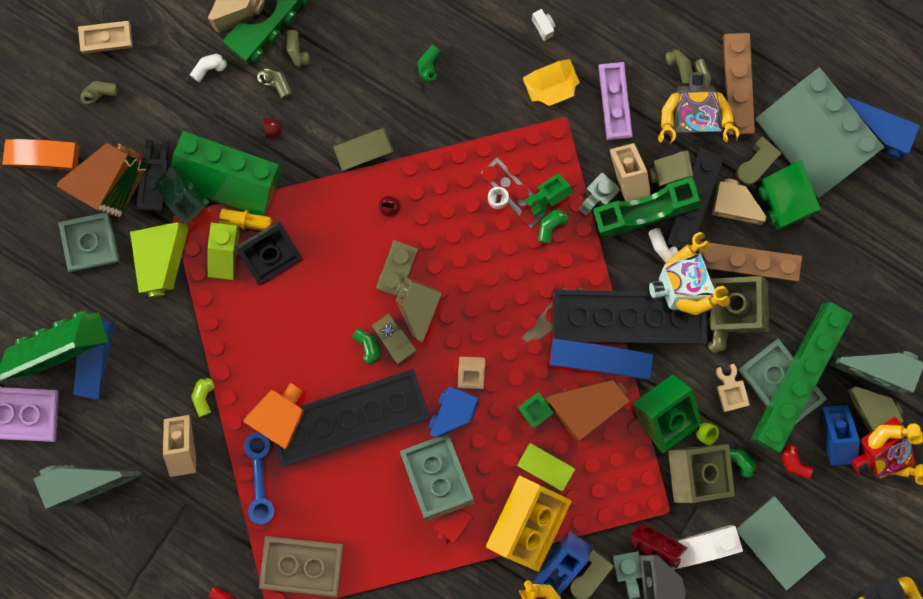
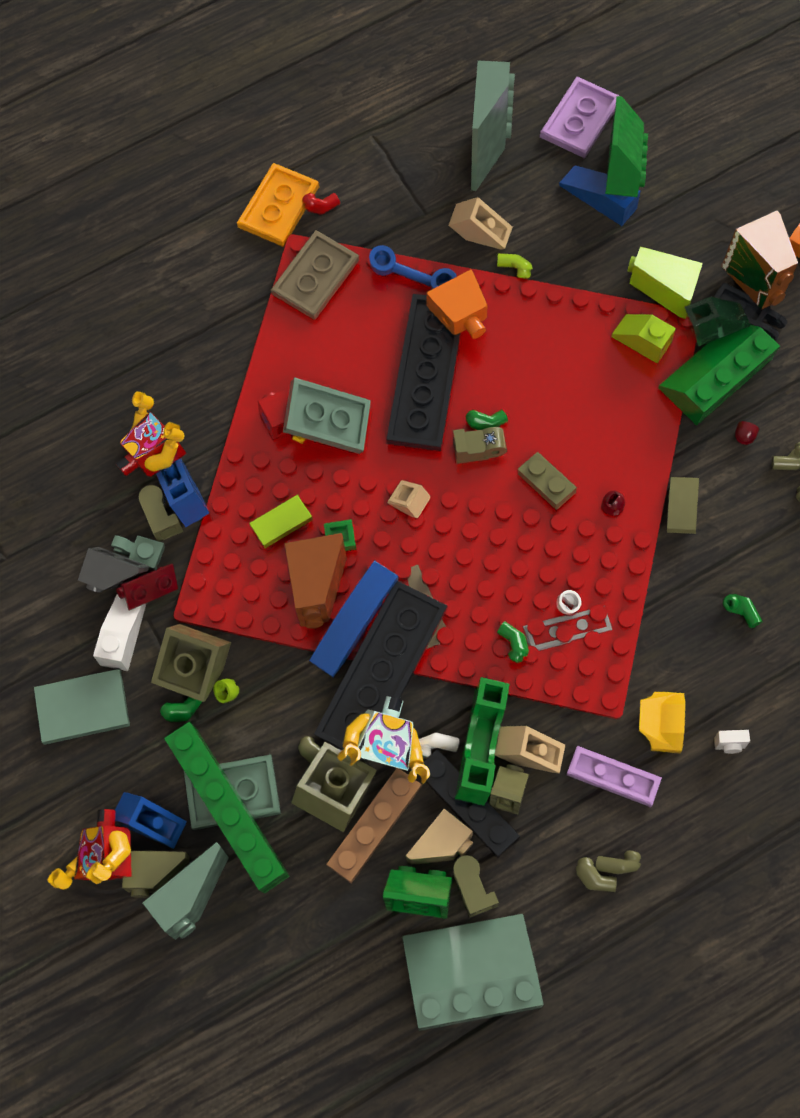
camera: 120 degrees right, 15 degrees down
sand green tile [58,213,120,273] -> none
yellow axle [219,208,272,231] -> none
black slope [235,221,303,285] -> none
olive slope [394,277,442,342] -> none
blue slope [429,387,481,437] -> none
yellow slope [486,476,572,572] -> none
green plate [526,173,573,216] -> none
sand green plate [579,172,621,216] -> none
green slope [633,375,702,453] -> none
torso [658,72,739,144] -> none
tan plate [716,364,750,412] -> none
medium nougat plate [723,33,755,136] -> none
red arm [781,444,813,479] -> none
blue slope [846,97,920,159] -> none

